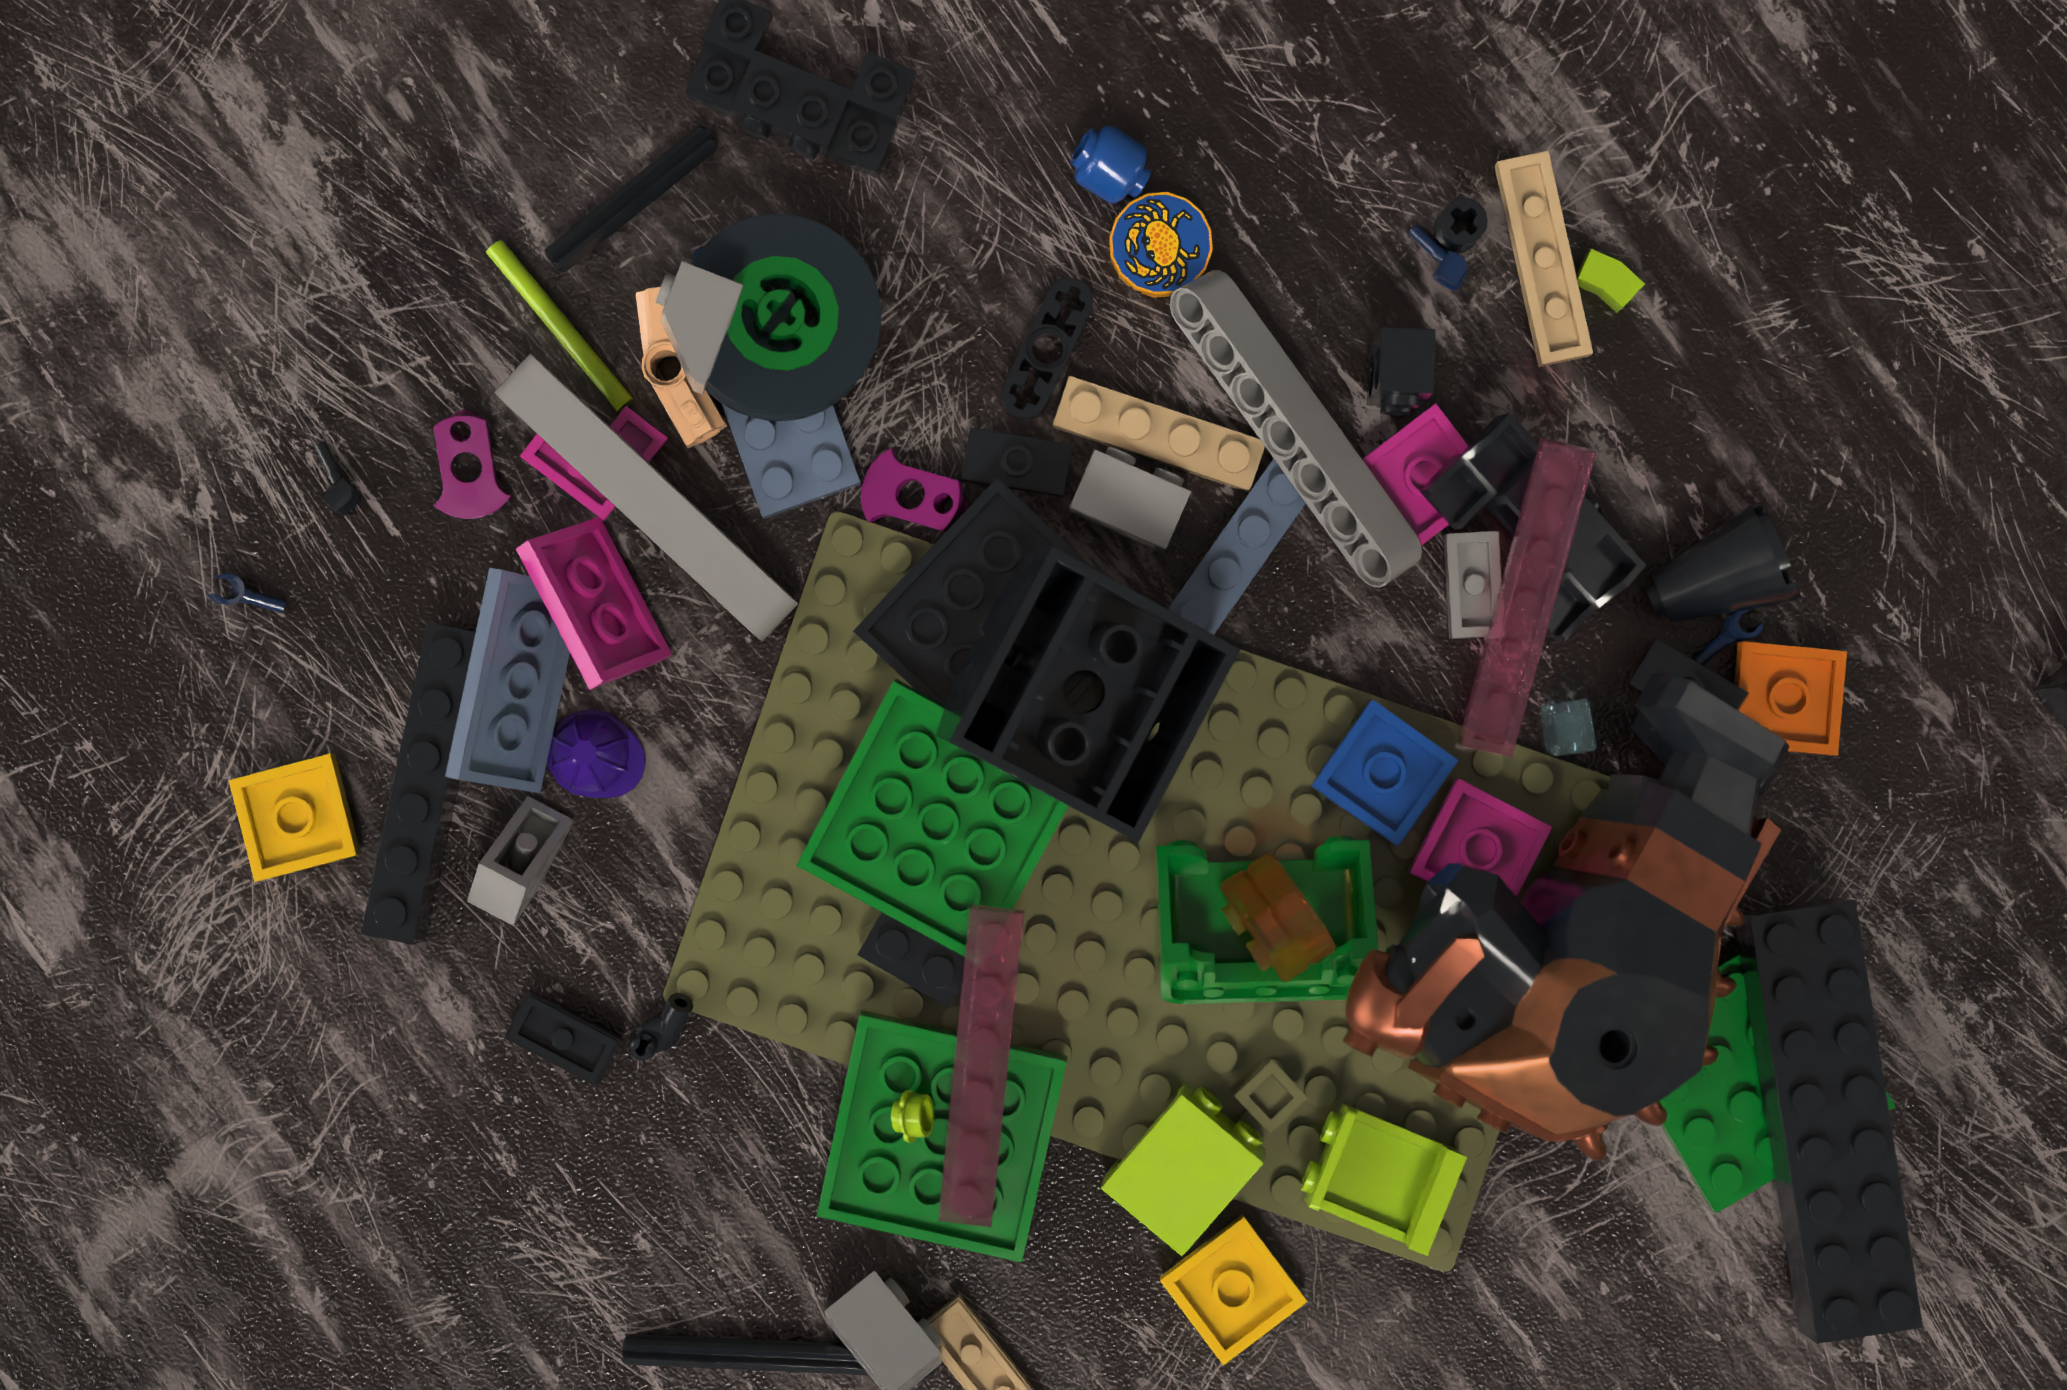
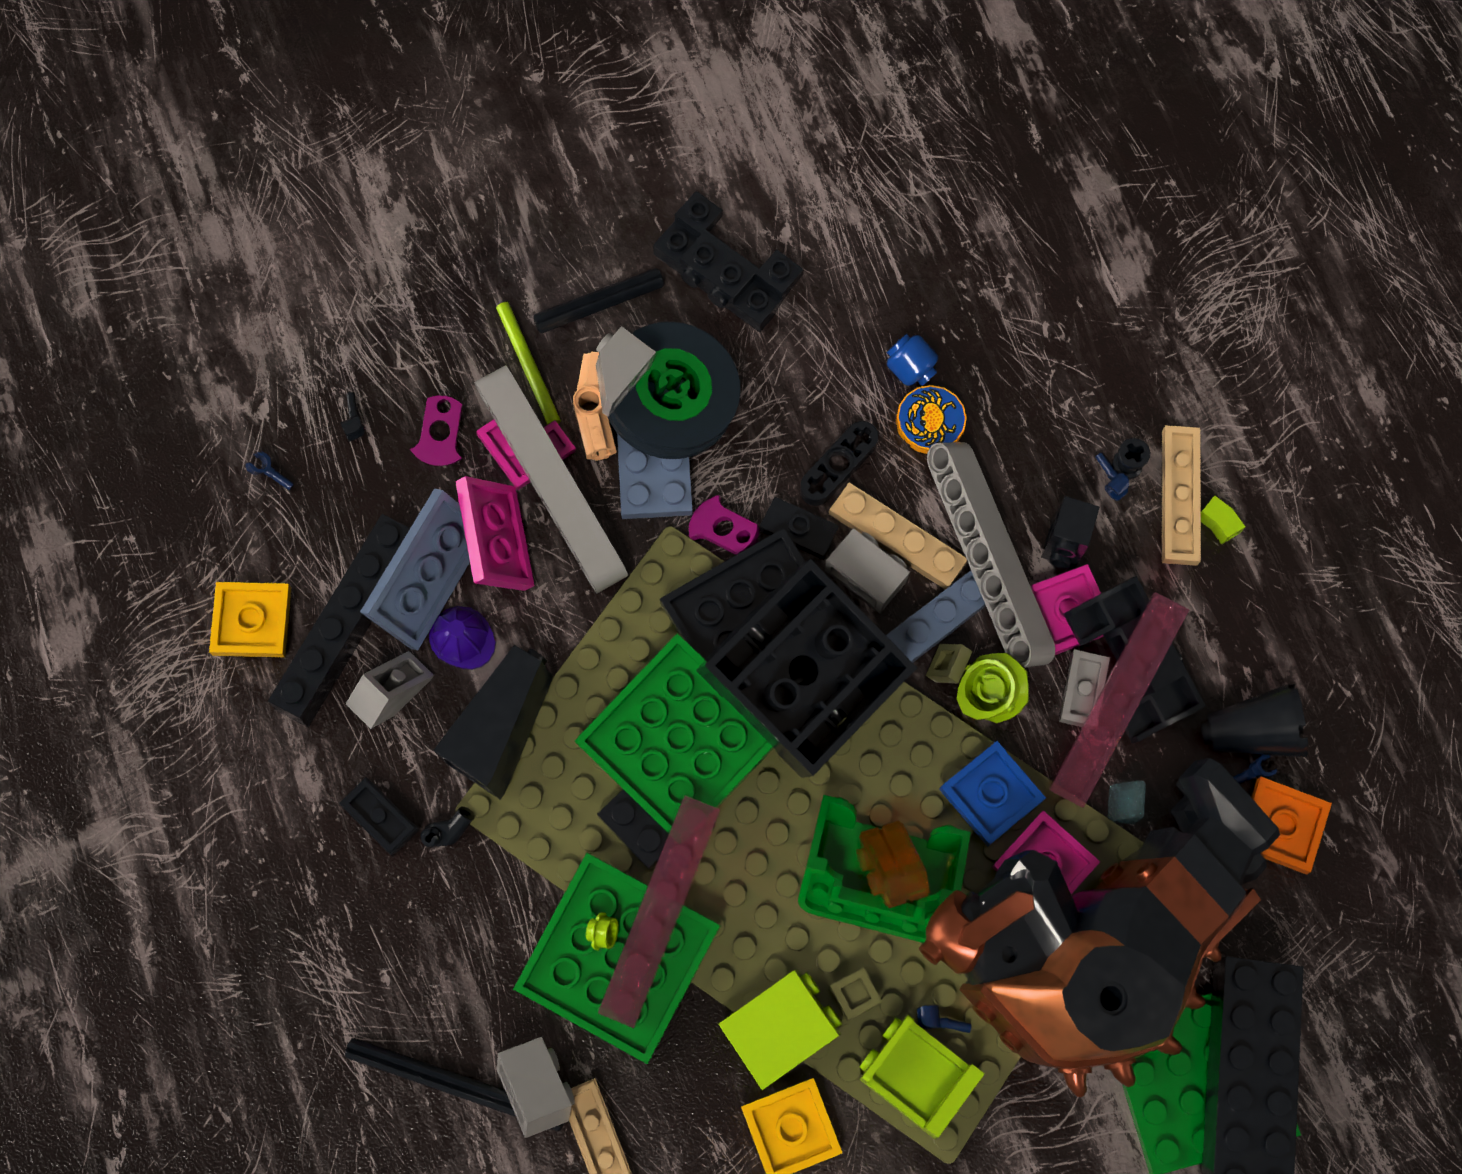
camera: 15 degrees right, 15 degrees down
none -> black slope [433,645,553,800]
none -> dark blue hand [917,1005,971,1033]
none -> olive plate [926,644,972,684]
none -> lime hat [957,653,1029,723]

